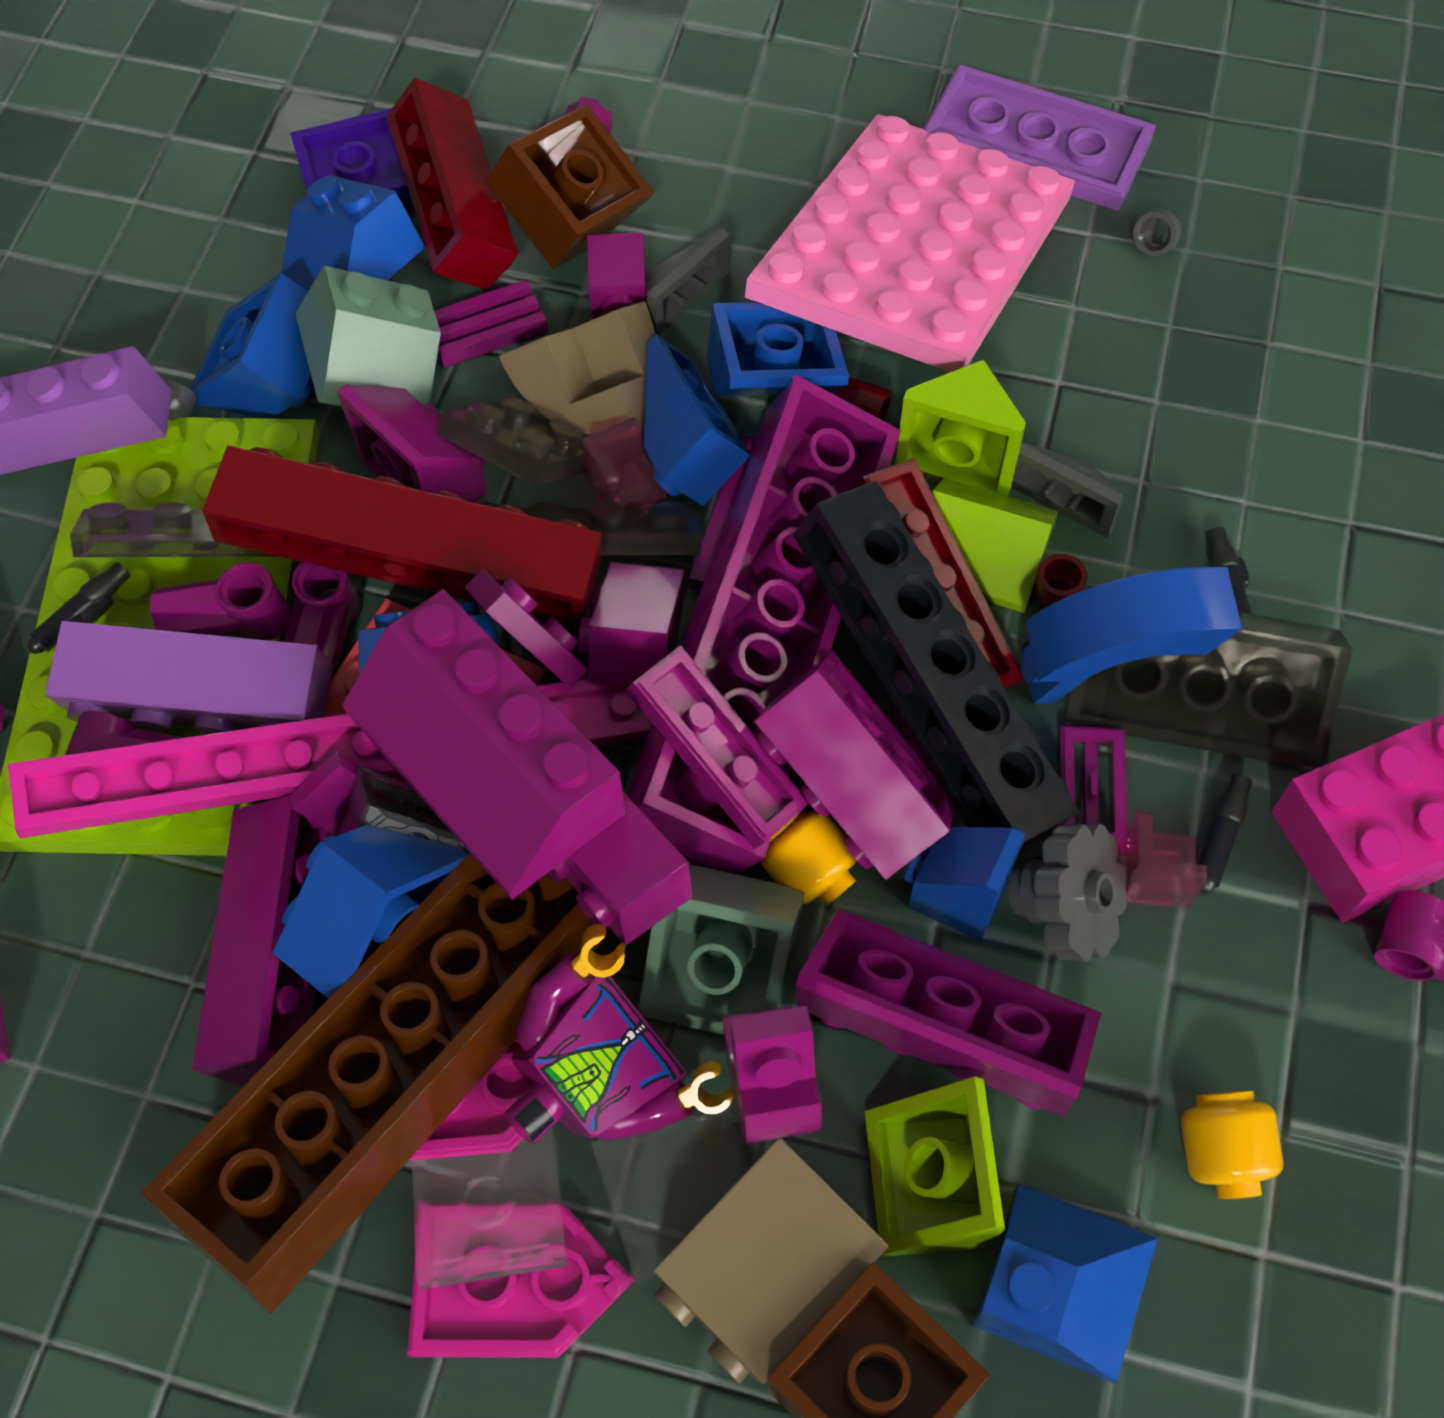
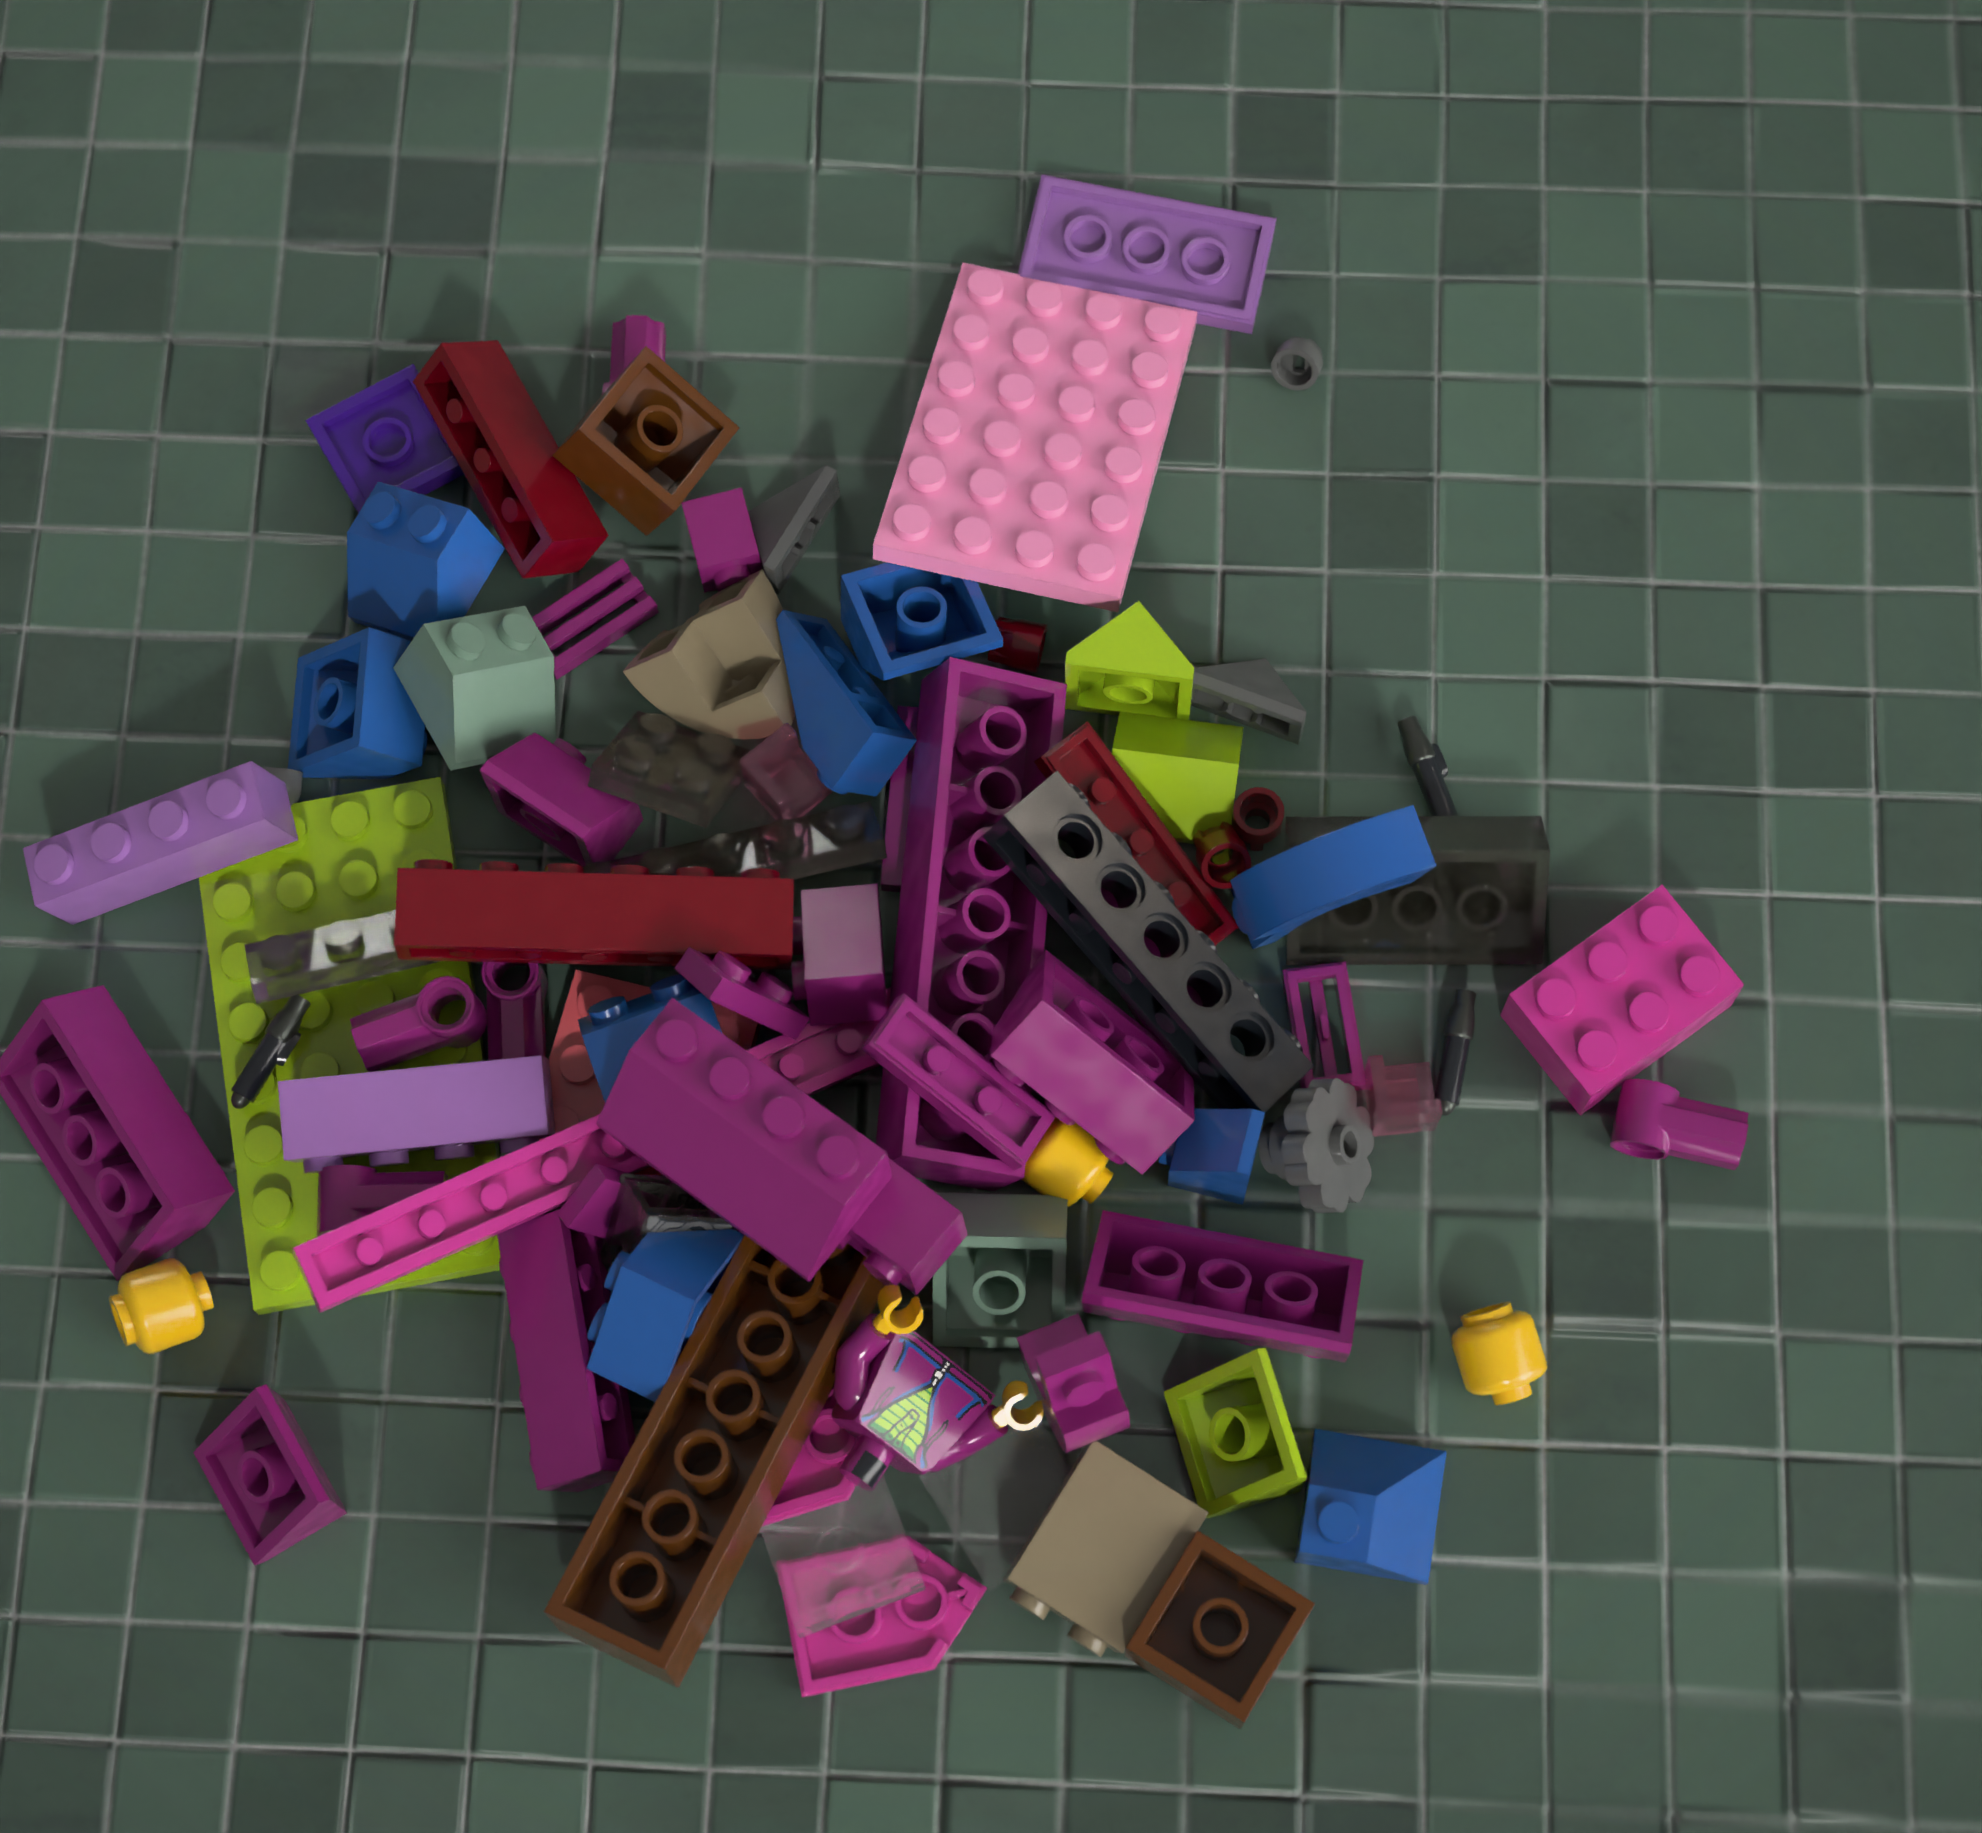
camera: 10 degrees left, 10 degrees up
none -> dark red hose [1192,821,1252,889]

